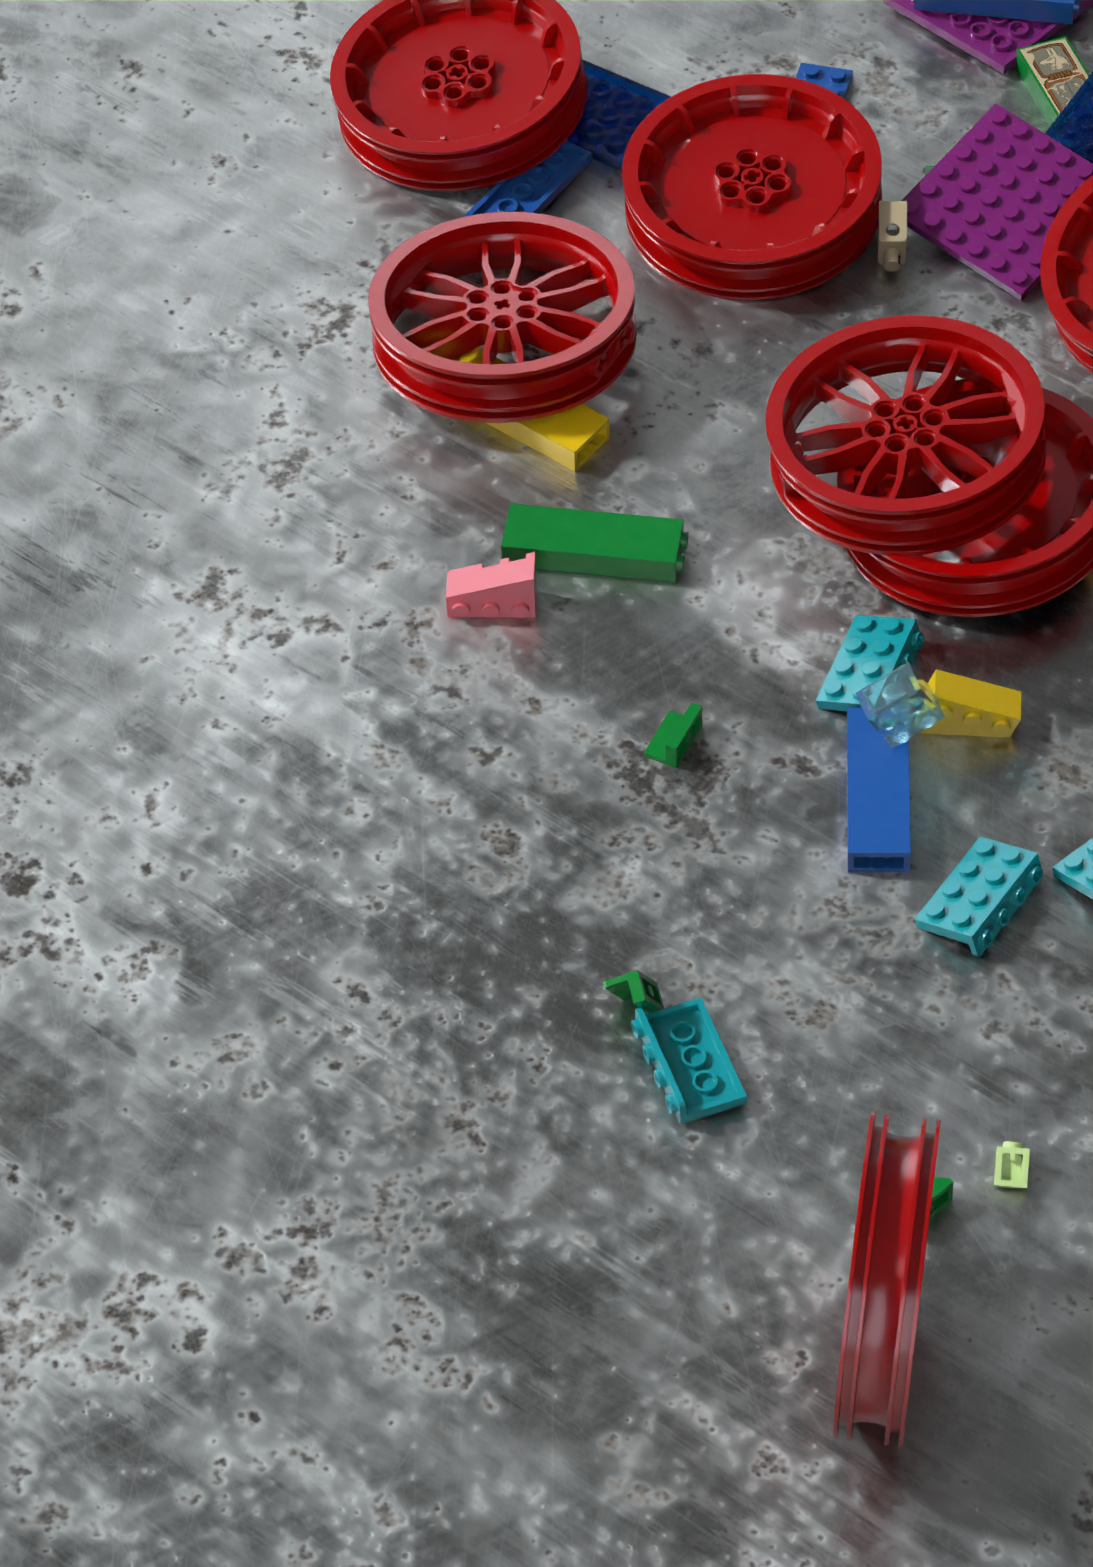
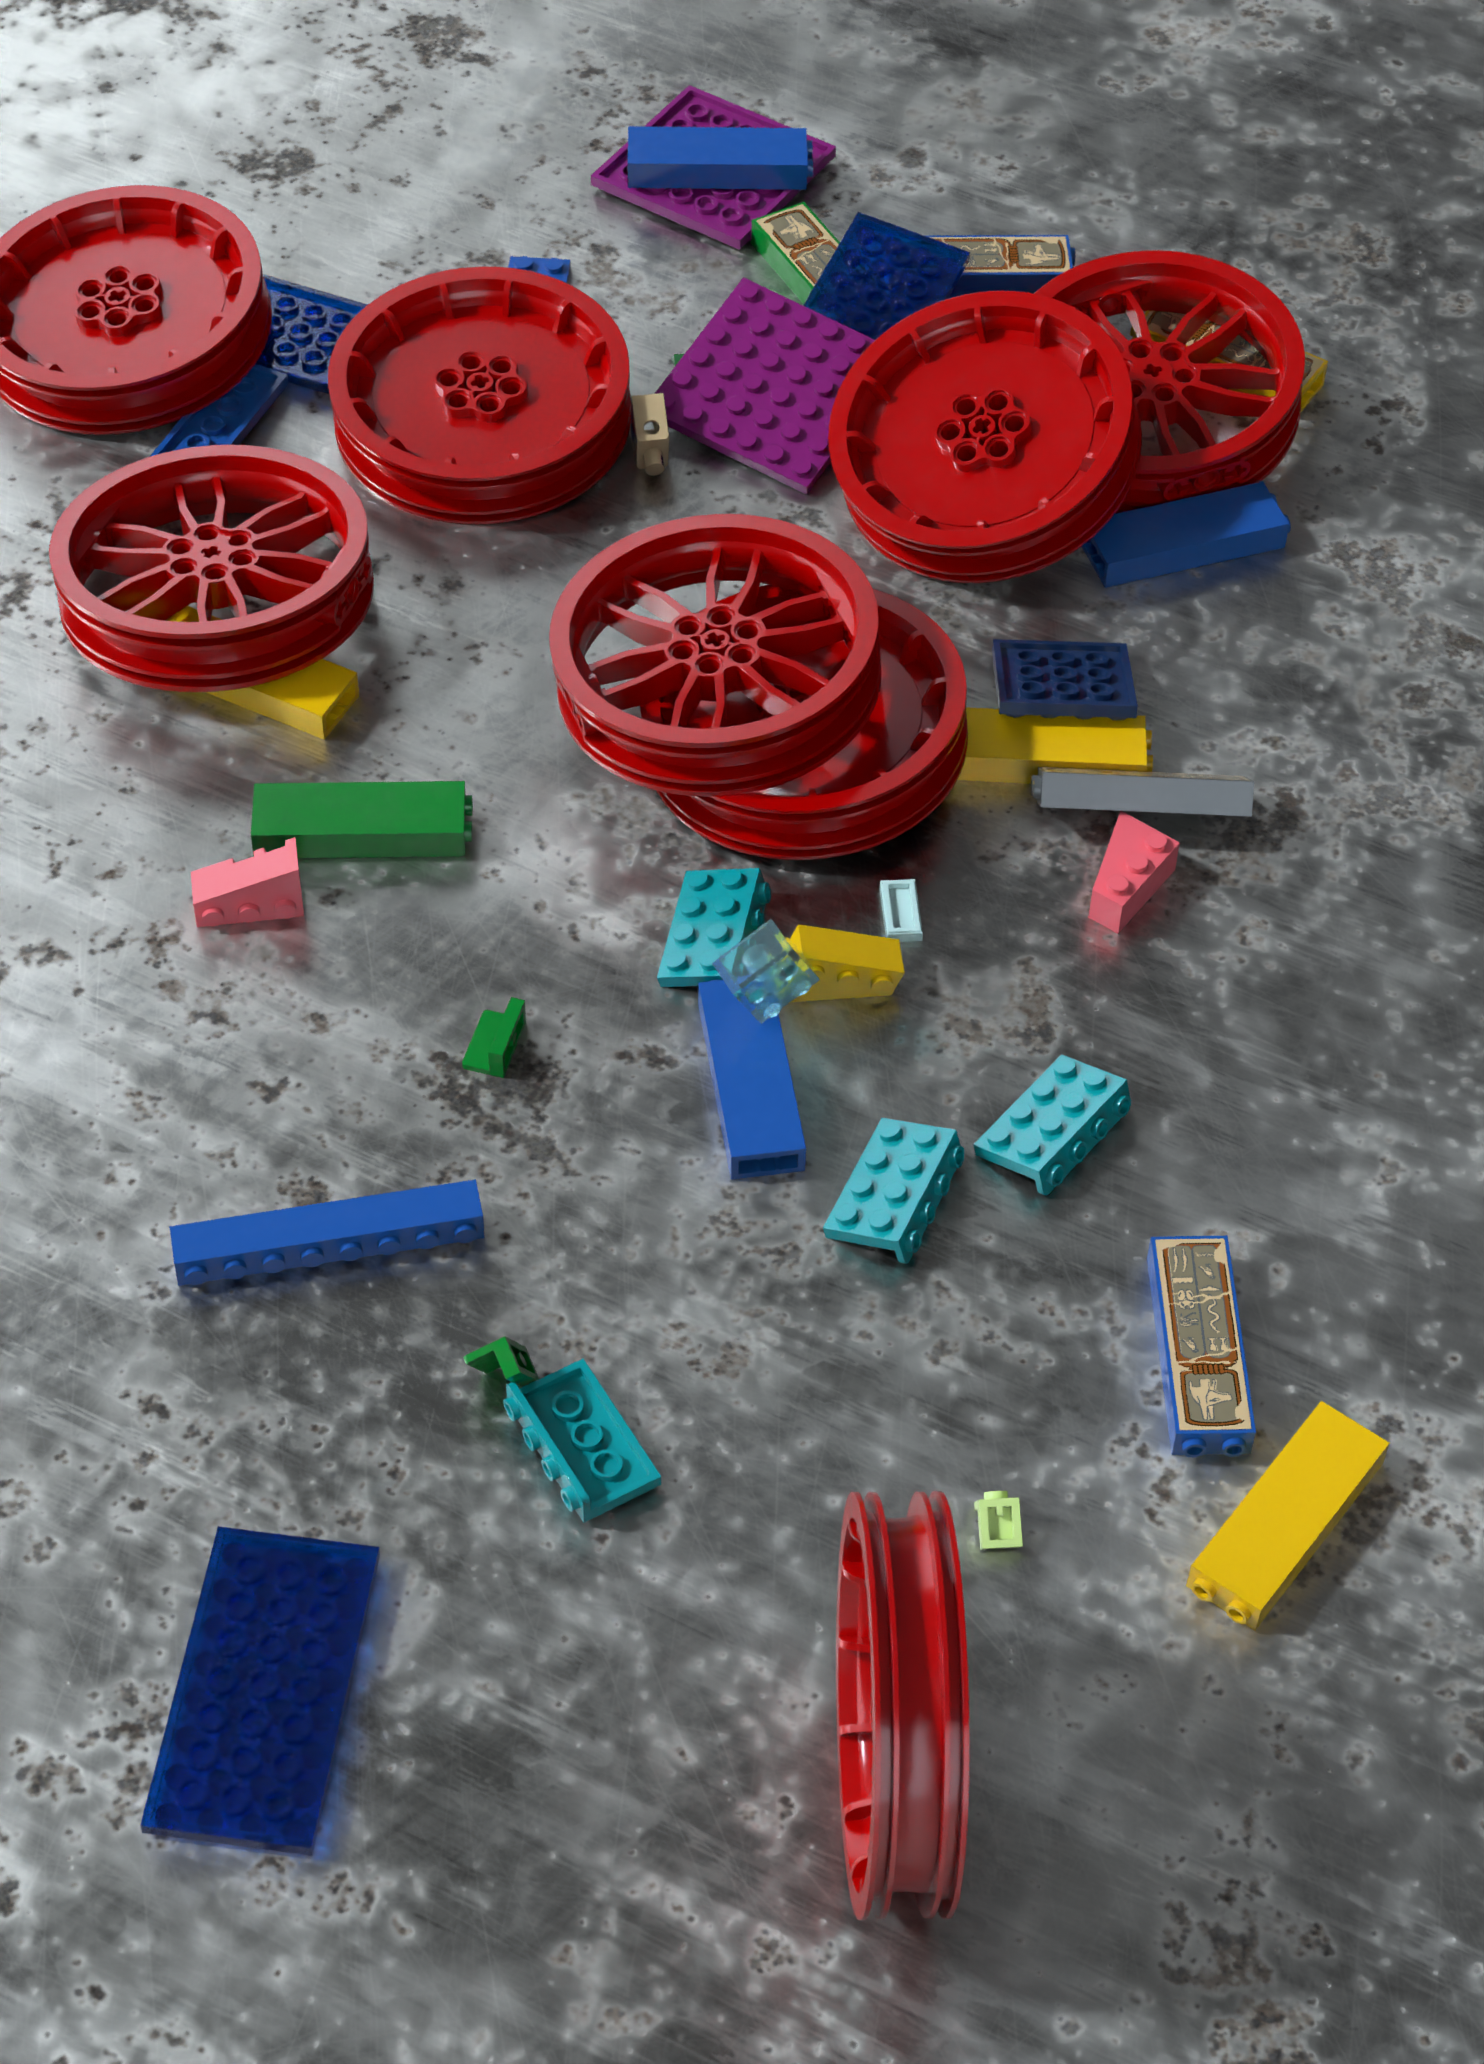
camera: 15 degrees left, 0 degrees up
none -> clear blue plate [140,1526,380,1856]
none -> blue brick [169,1179,485,1286]
none -> light aqua tile [880,879,923,942]

